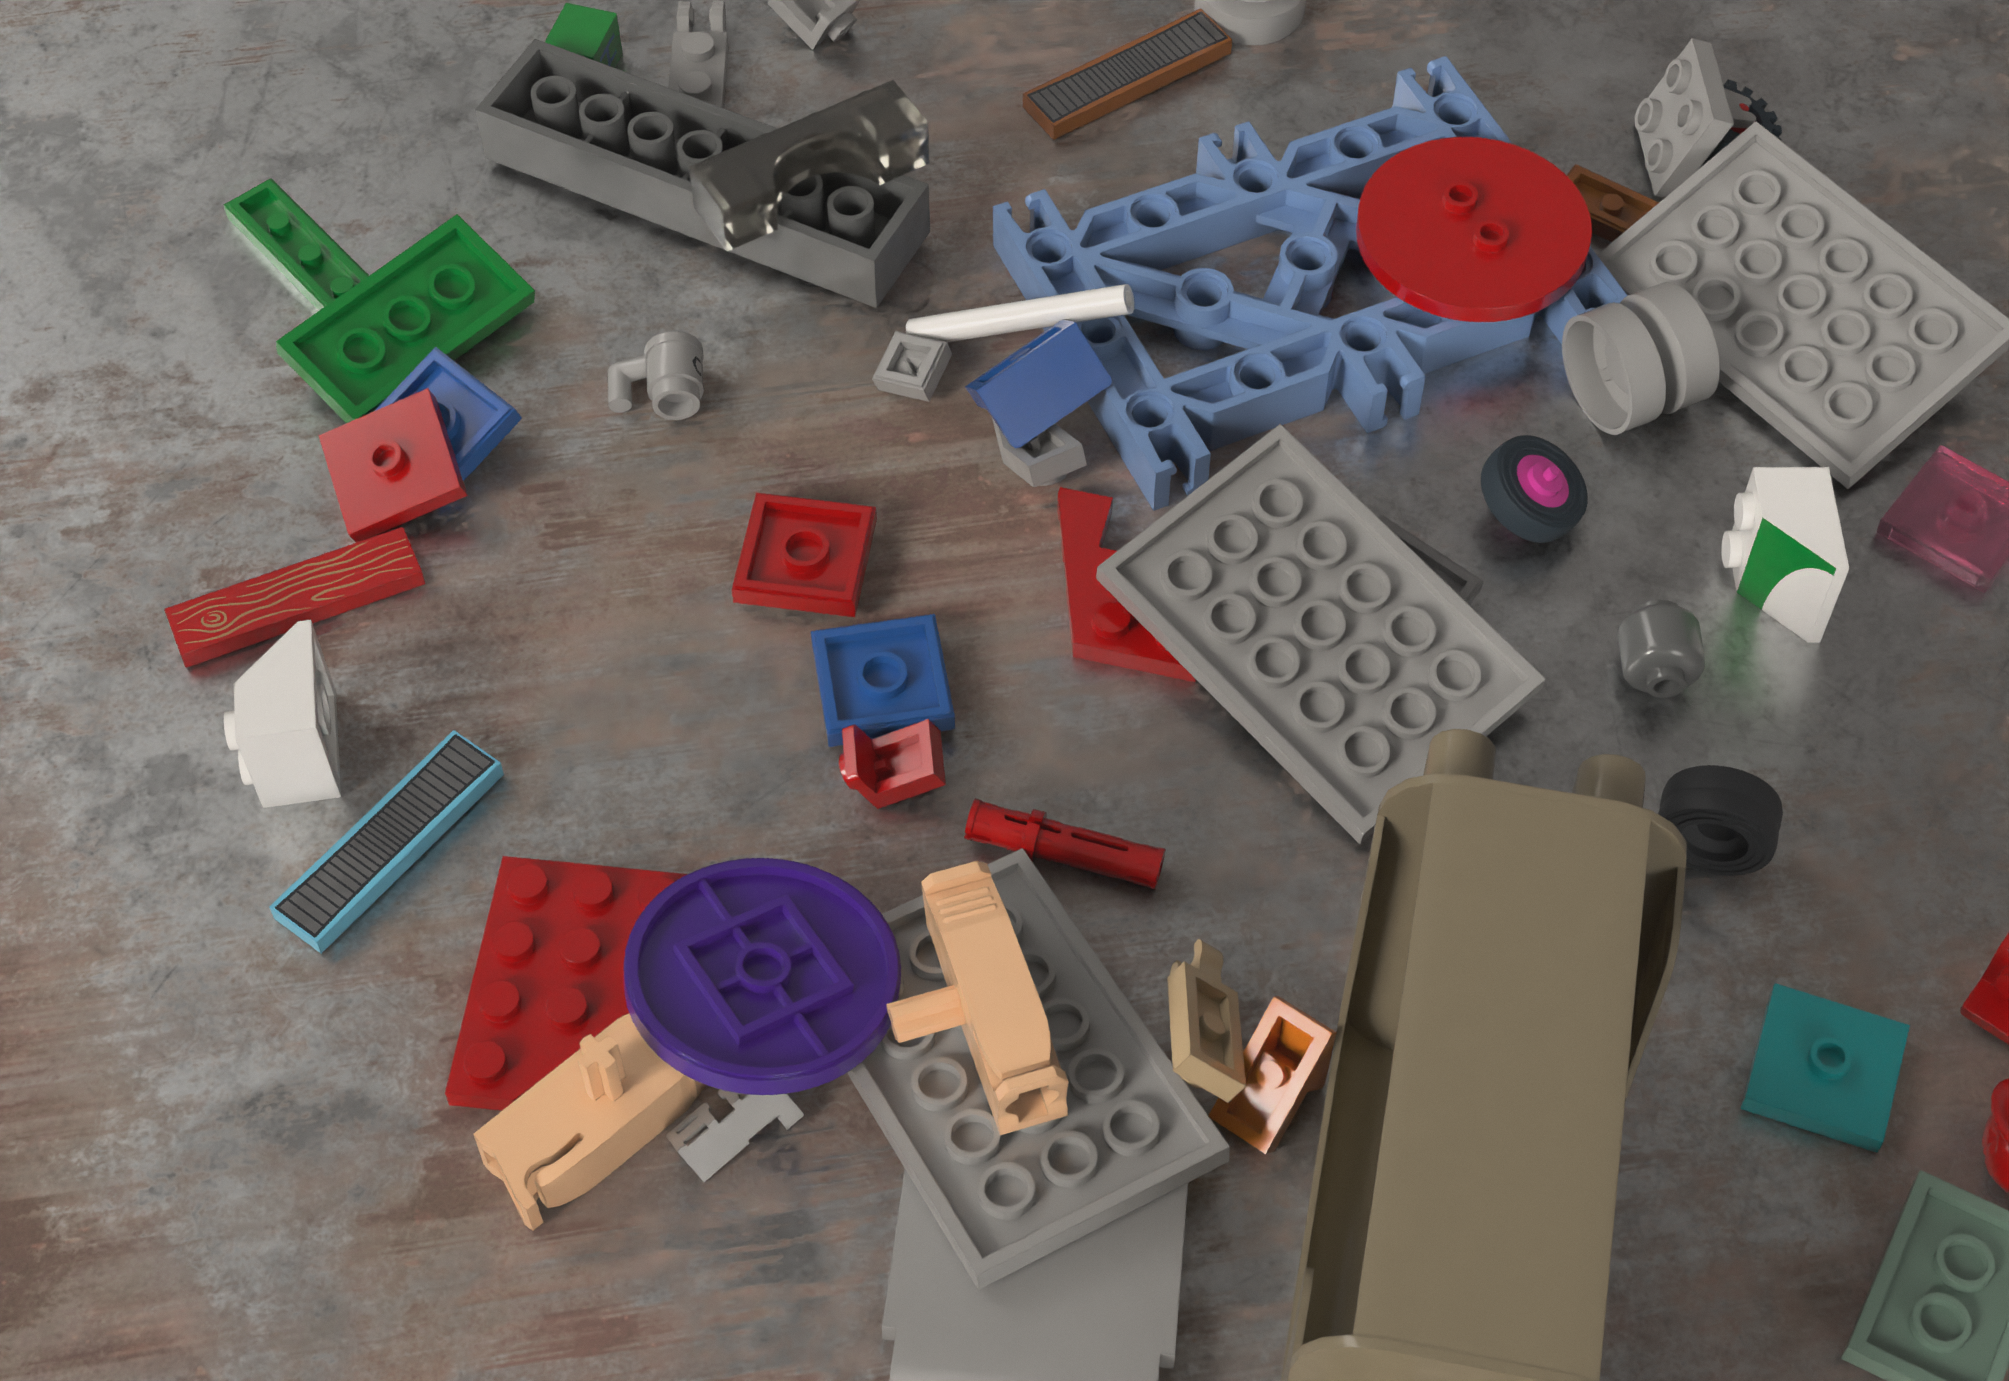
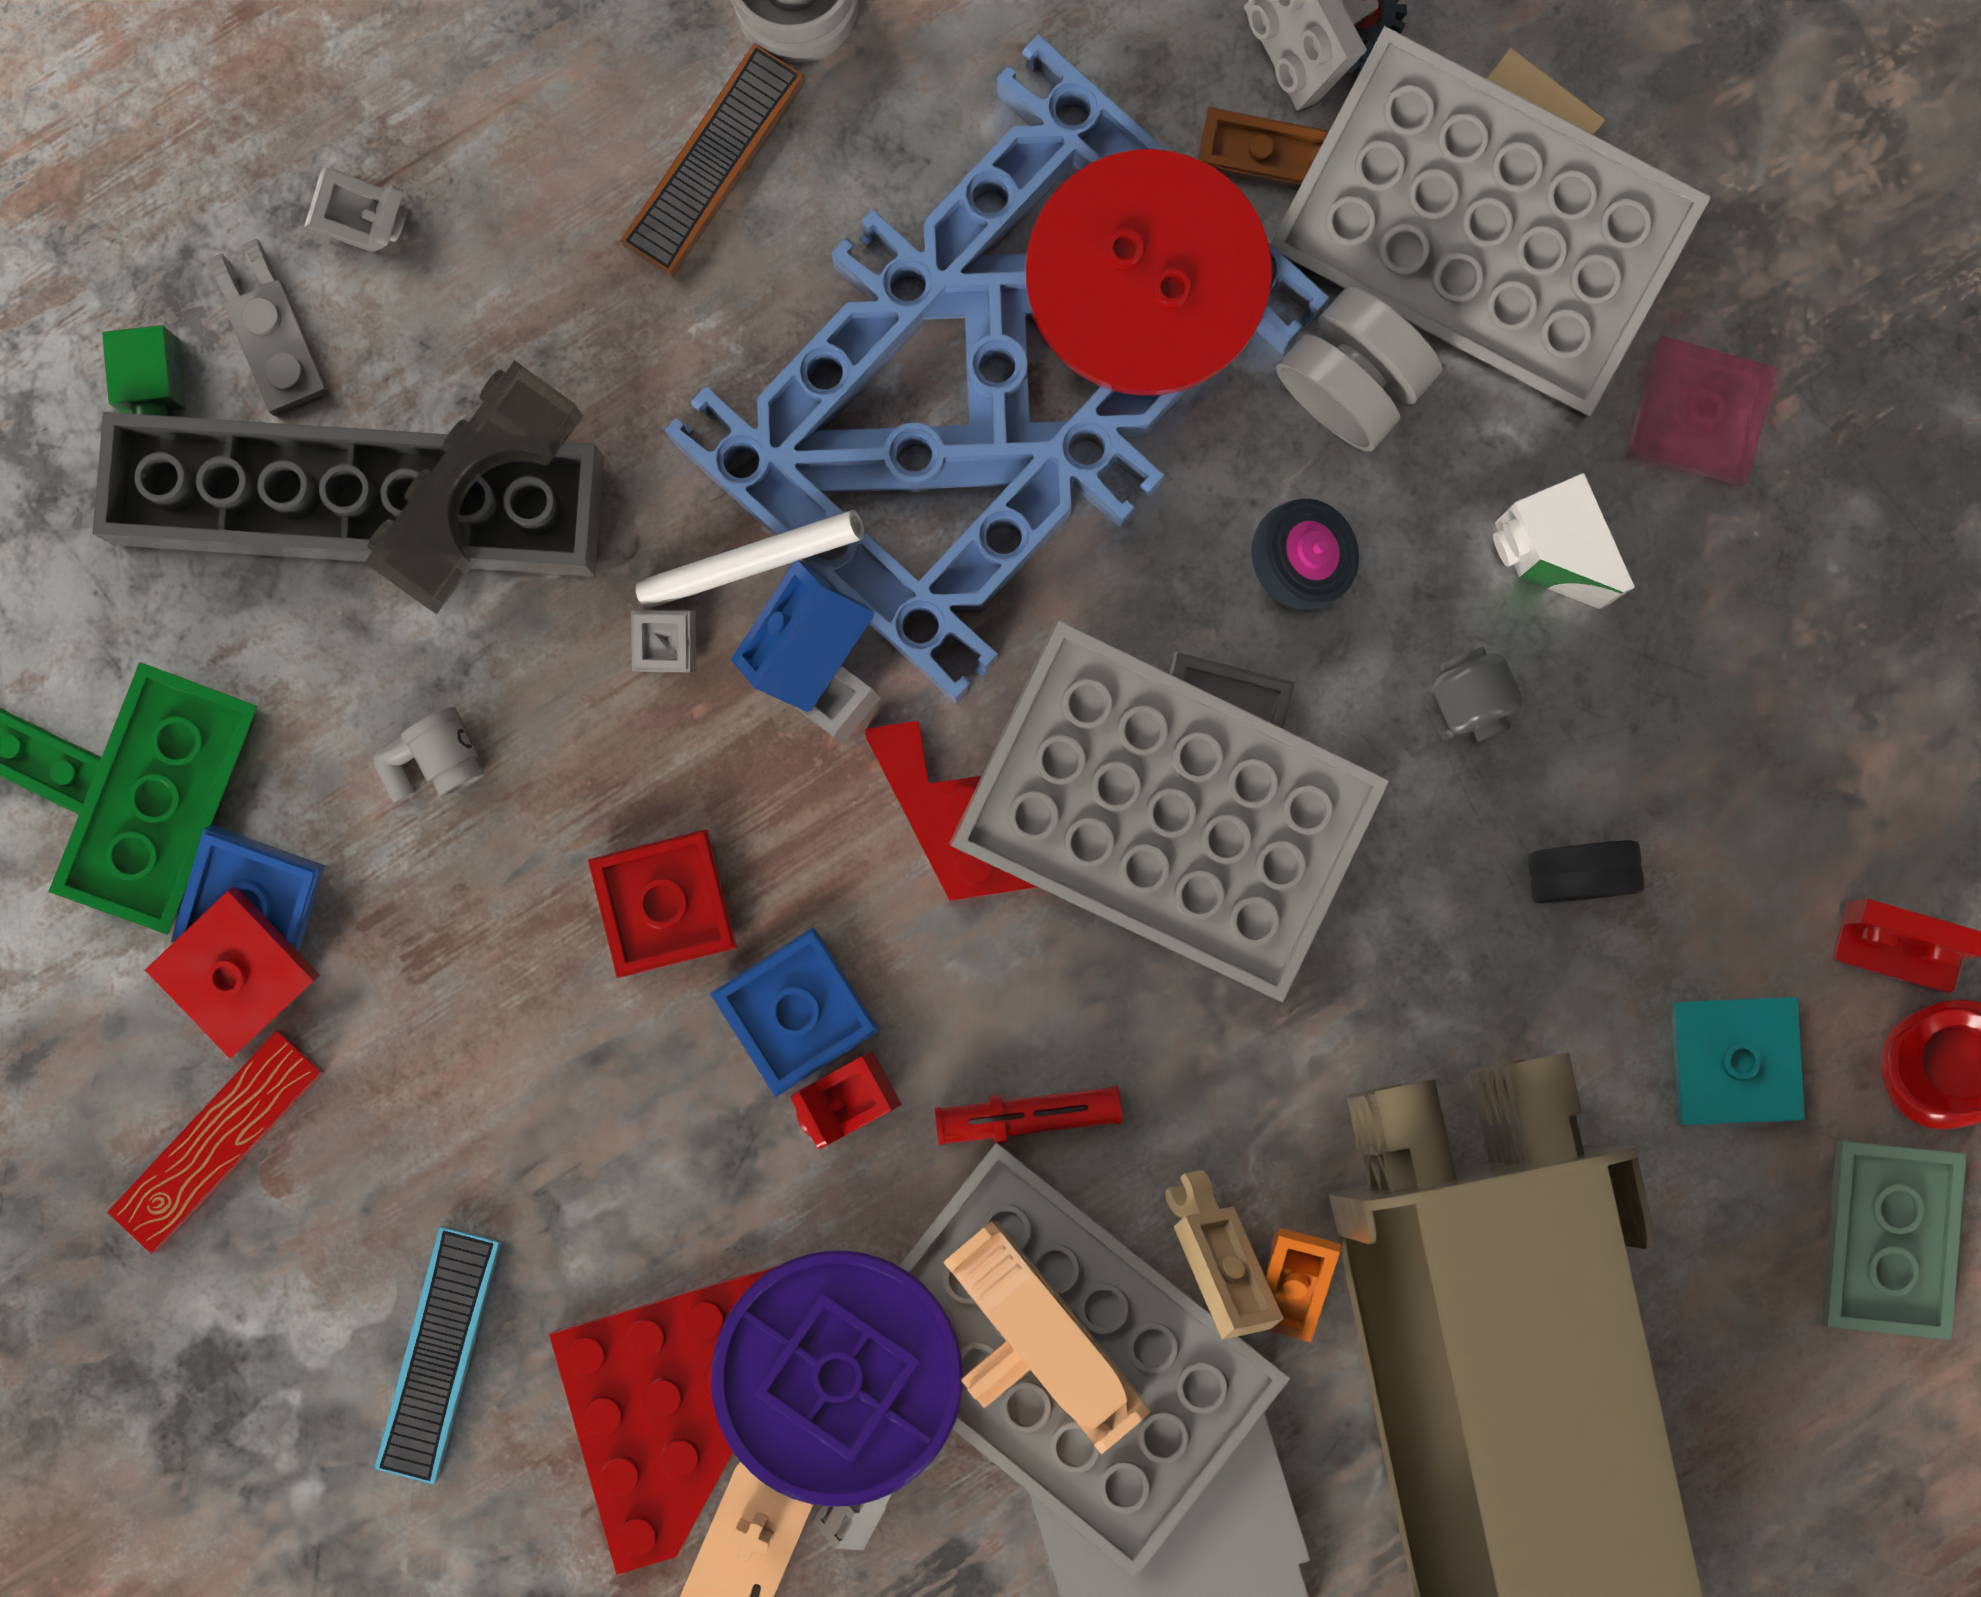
camera: 20 degrees left, 30 degrees up
white slope [224,620,341,808] -> none

